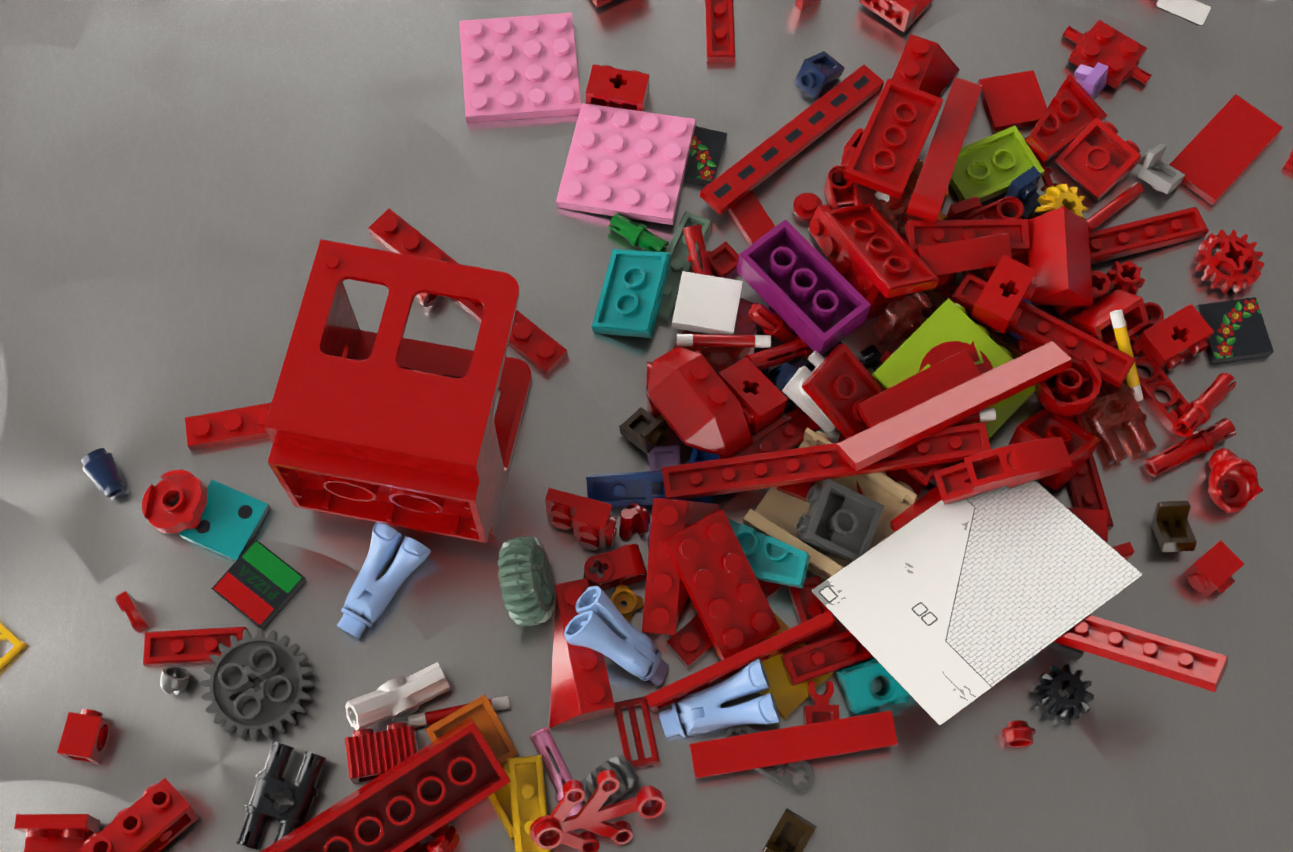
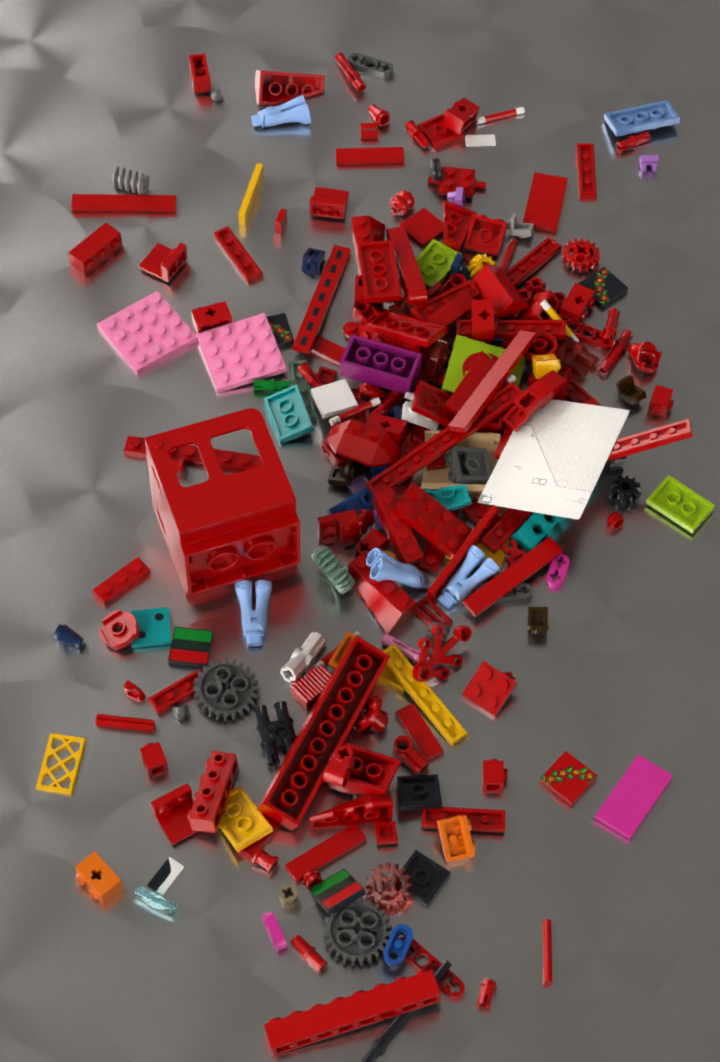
camera: 30 degrees left, 10 degrees down
none -> red axle [95,714,155,732]
none -> red piece [390,190,415,216]
none -> black axle [430,158,442,181]
none -> yellow brick [532,353,561,379]
none -> dark pink beam [546,554,570,589]
none -> lime plate [646,475,715,534]

